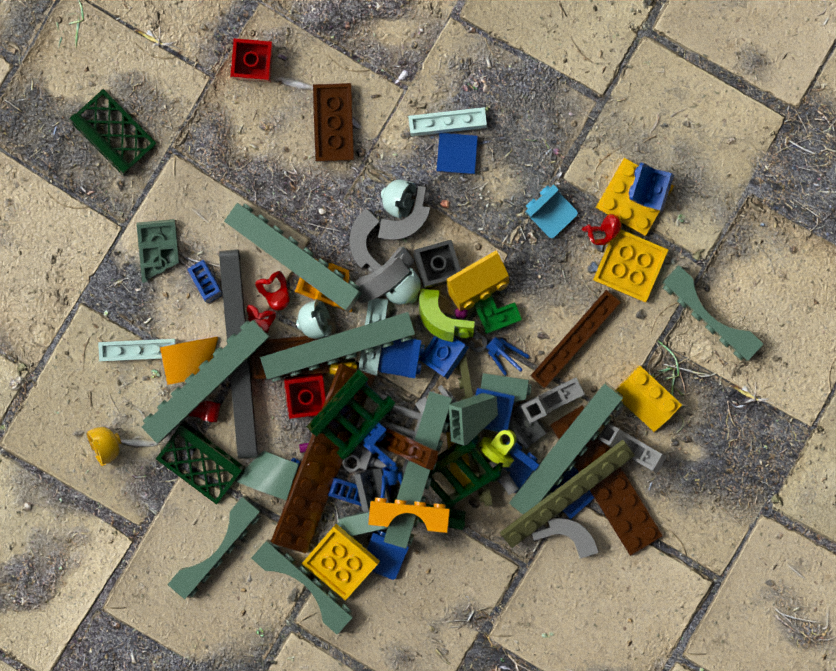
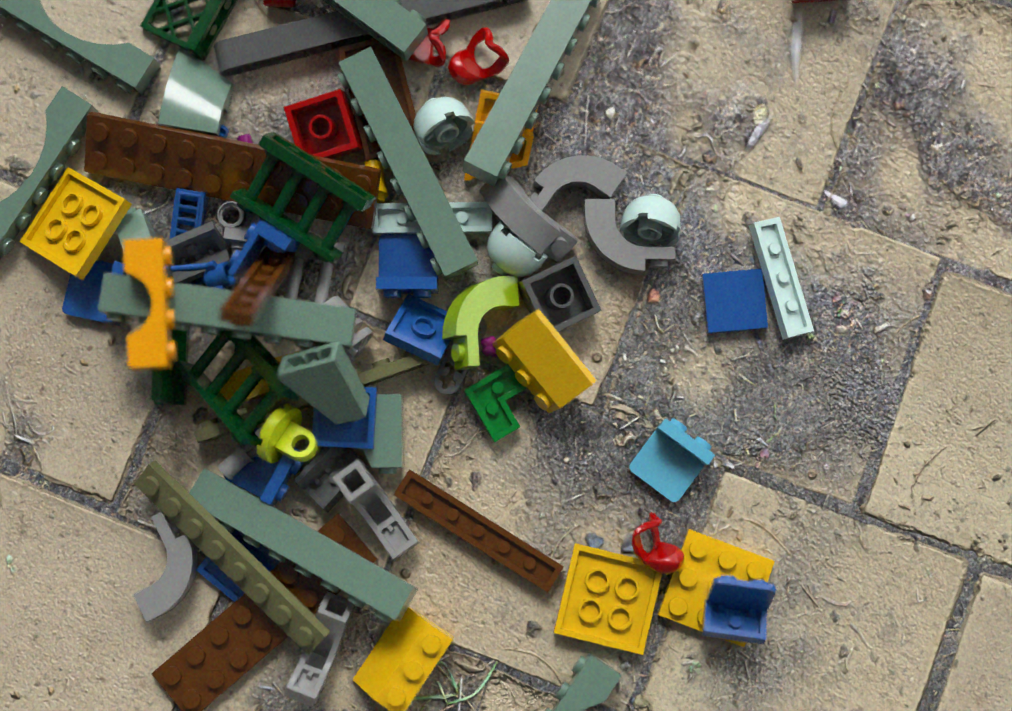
camera: 85 degrees right, 5 degrees down
reddish brown plate [313,83,354,162] -> none
blue plant [486,337,529,375] -> none

